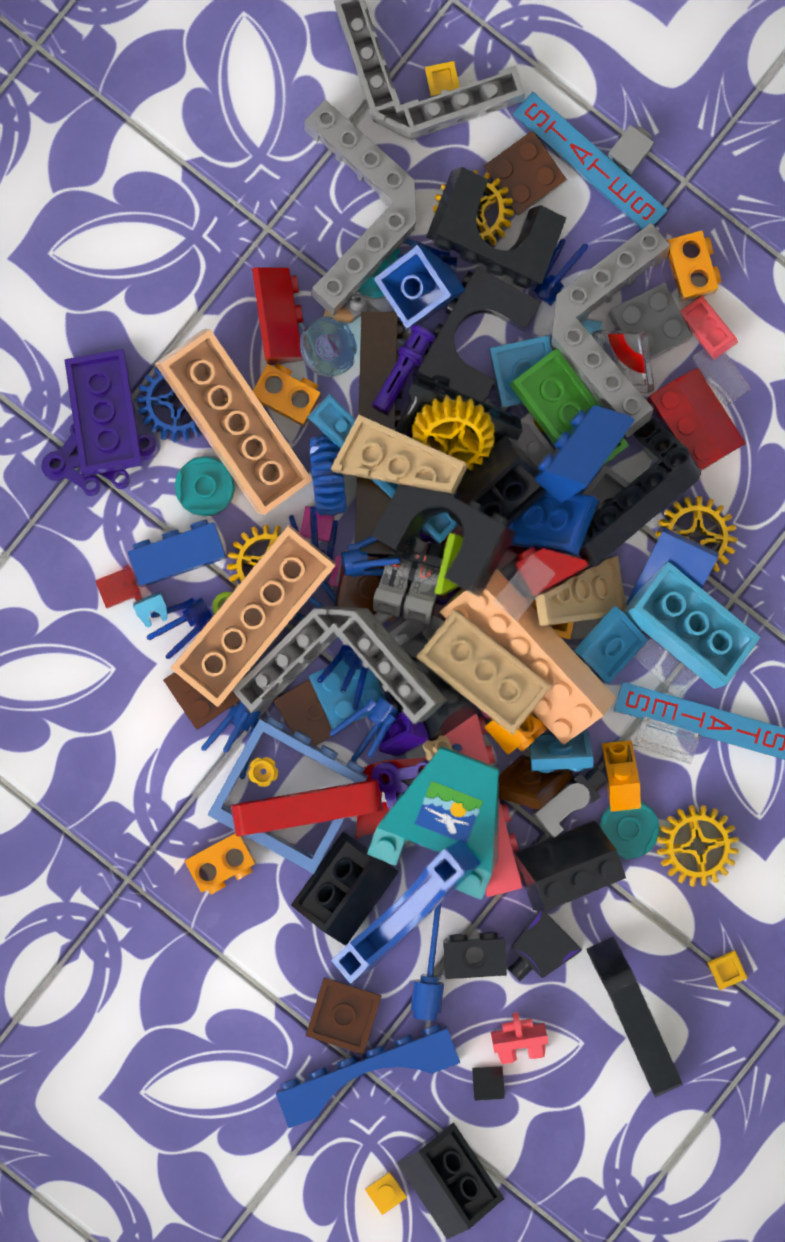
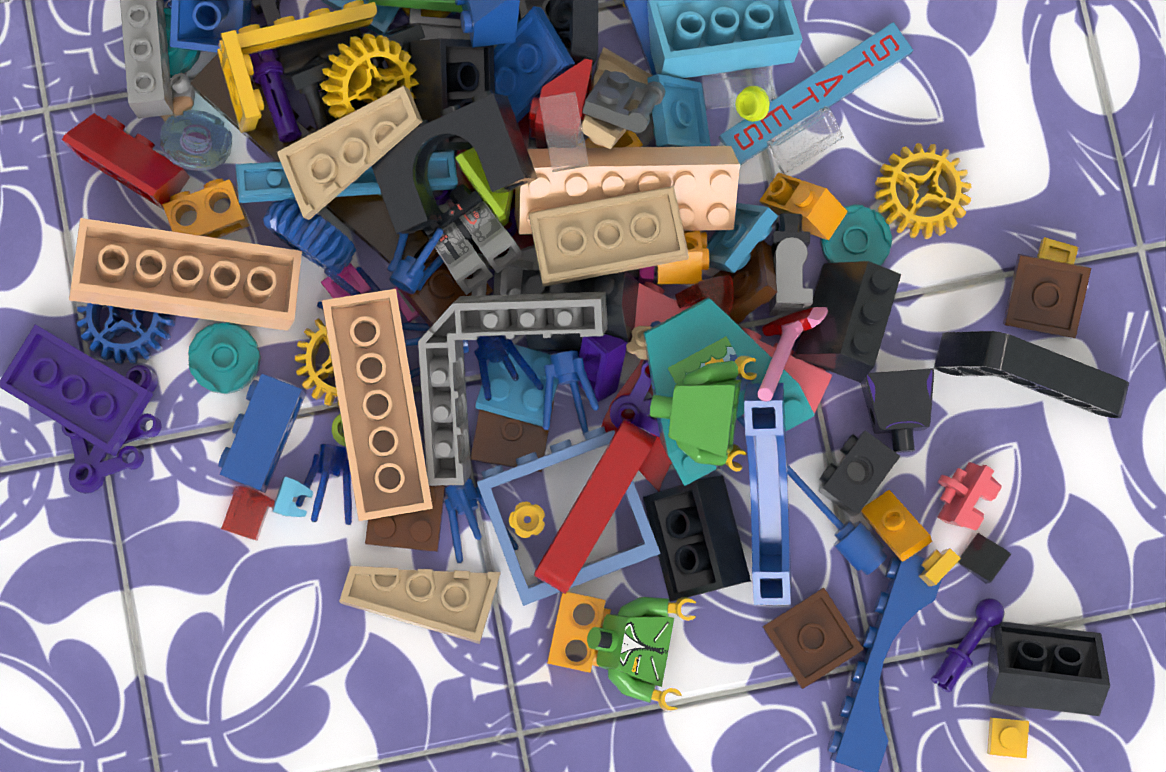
camera: 60 degrees left, 5 degrees down
none -> yellow bracket [217,0,377,133]
none -> tan wing [339,566,501,644]
none -> dark grey plate [582,70,666,133]
none -> bright green torso [587,597,696,711]
none -> bright green torso [650,356,757,472]
none -> clear red tile [675,275,734,315]
none -> neon yellow plate [735,86,770,122]
none -> bright pink piece [758,307,828,402]
none -> light orange plate [861,490,933,562]
none -> yellow plate [919,548,961,587]
none -> dark purple pin [931,598,1005,692]
none -> reddish brown plate [1003,254,1092,338]

